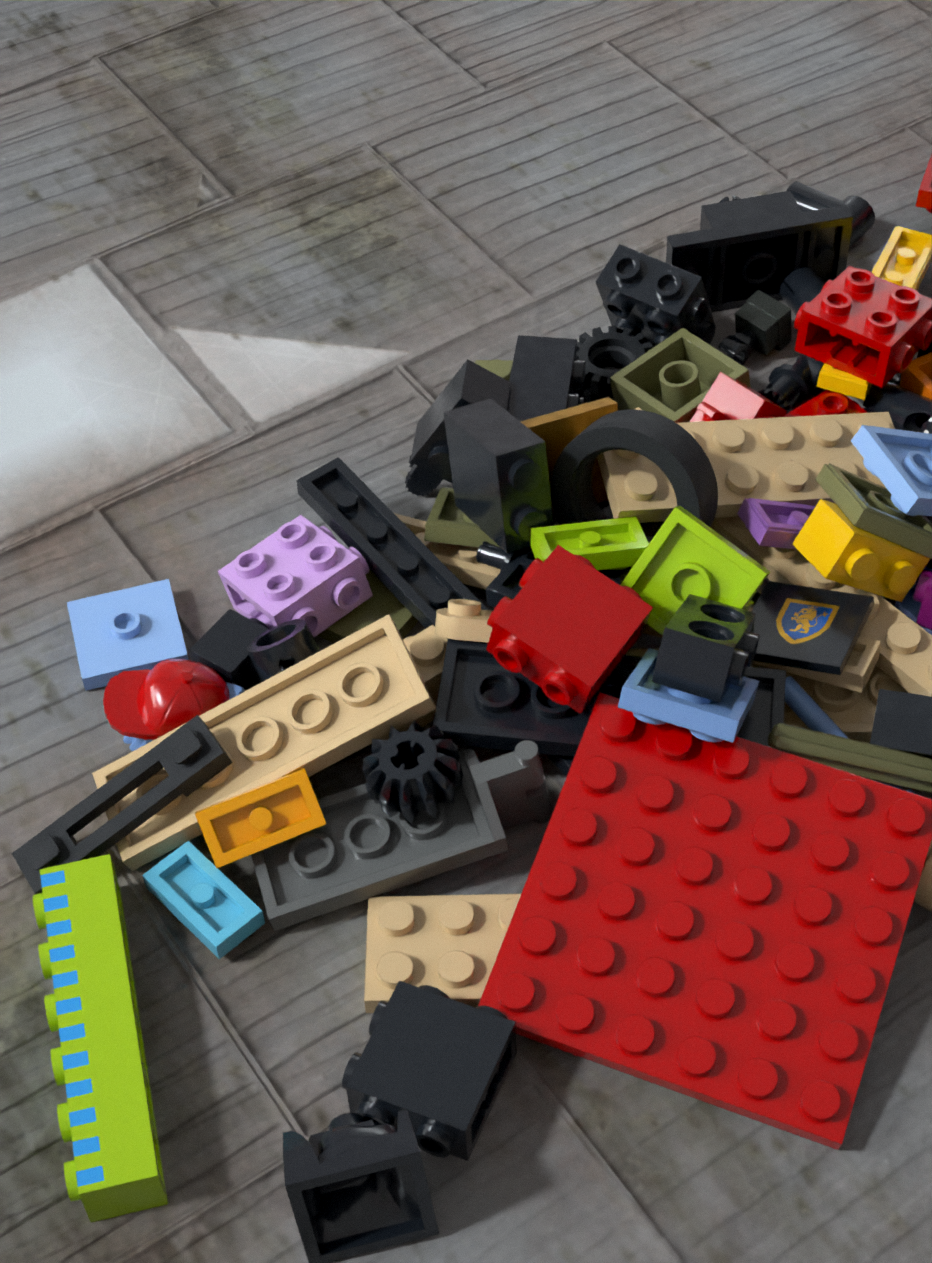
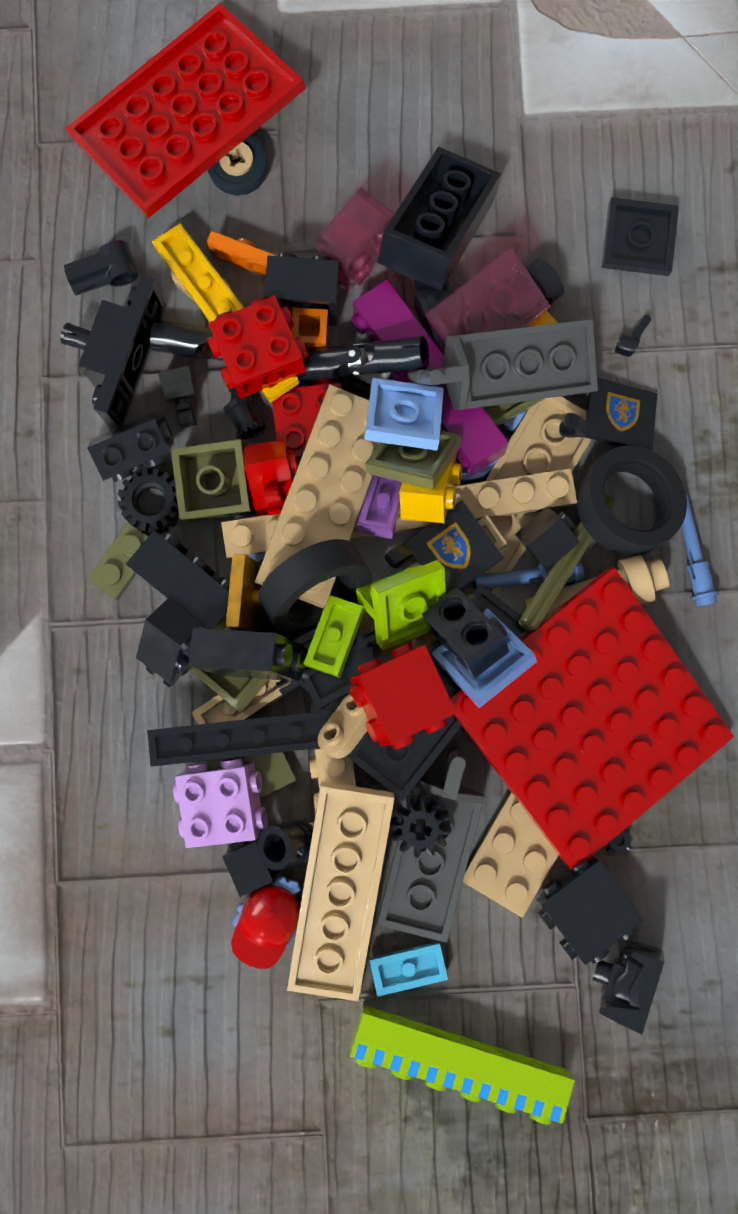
camera: 65 degrees left, 35 degrees up
black container [12,715,233,894] -> none
light blue plate [67,579,189,691] -> none
light orange plate [195,768,327,868] -> none
none -> black piece [606,828,632,854]

